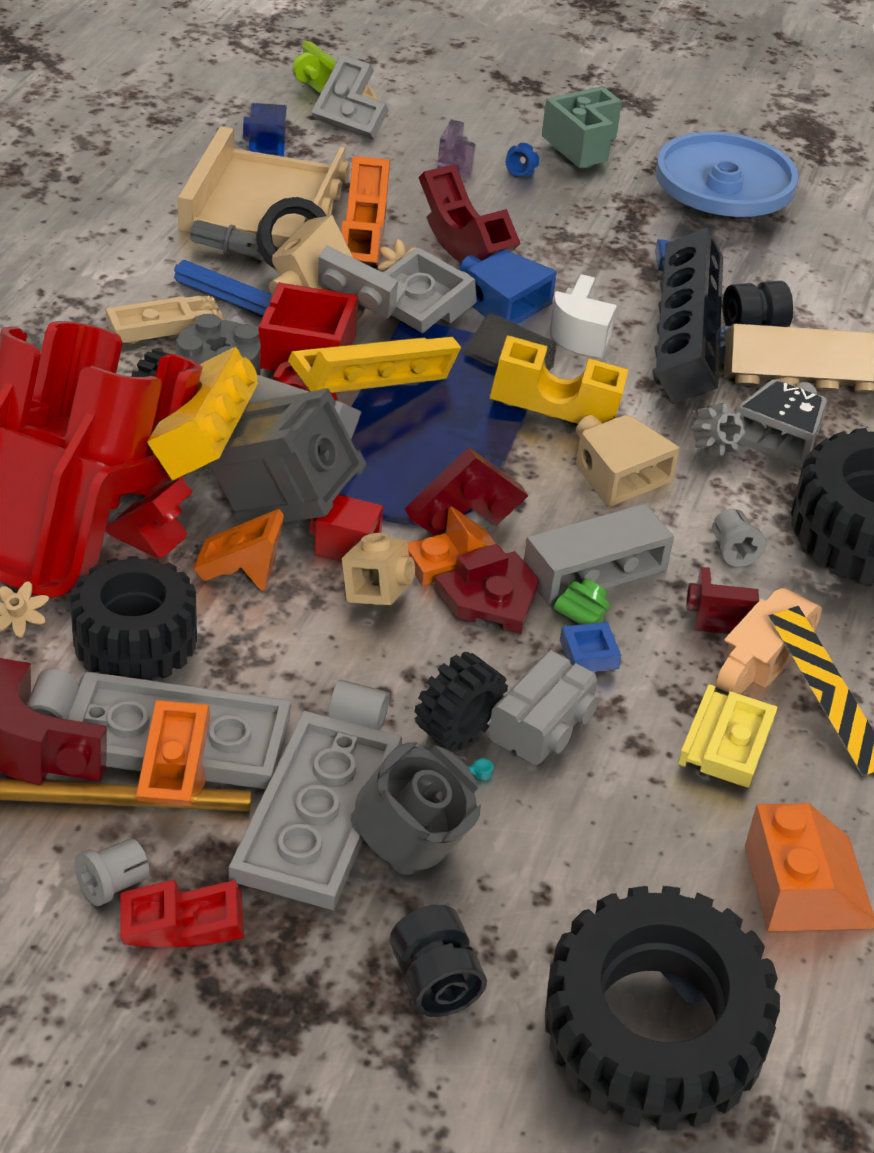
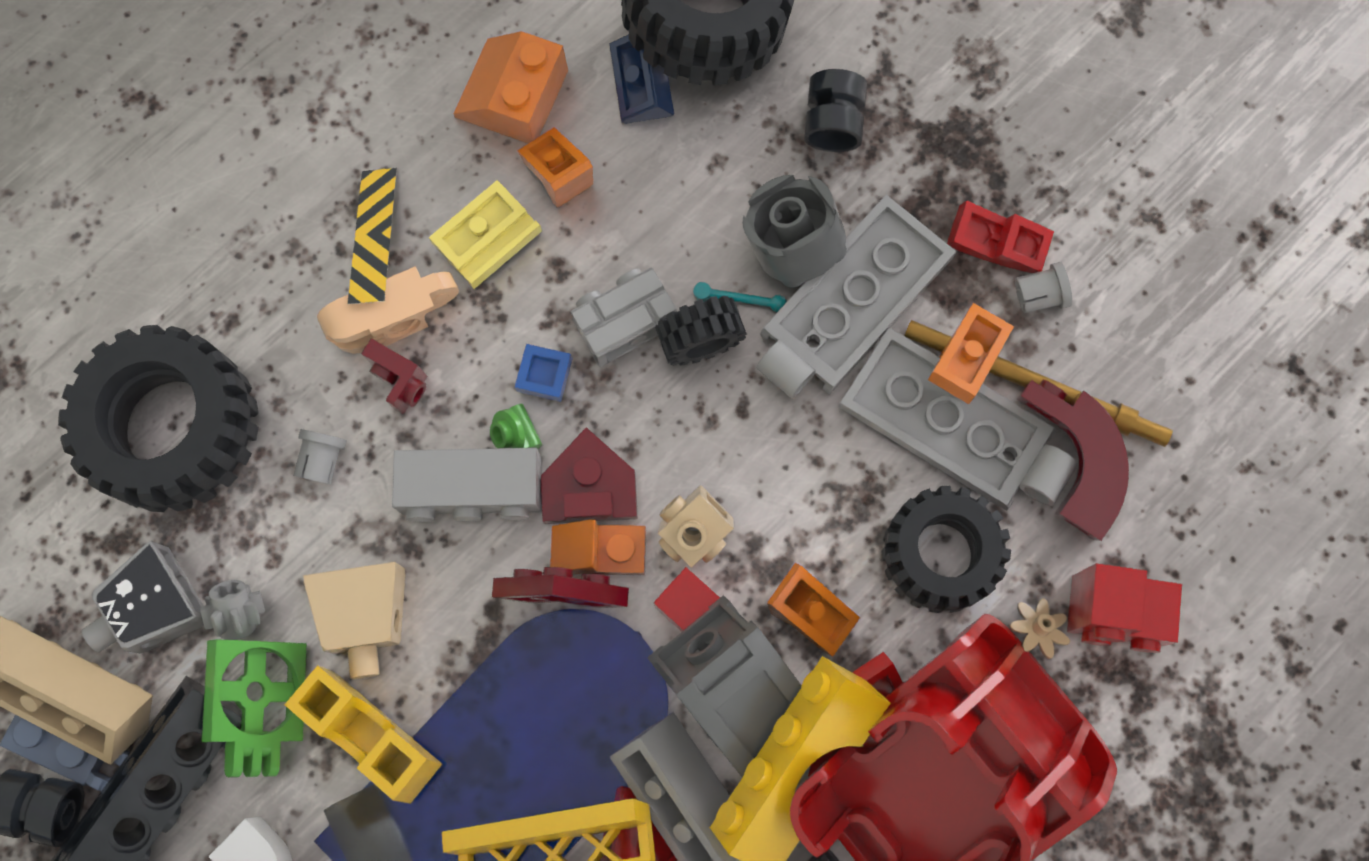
camera: 145 degrees left, 35 degrees up
none -> bright green piece [202,639,307,778]
none -> orange slope [517,127,593,208]

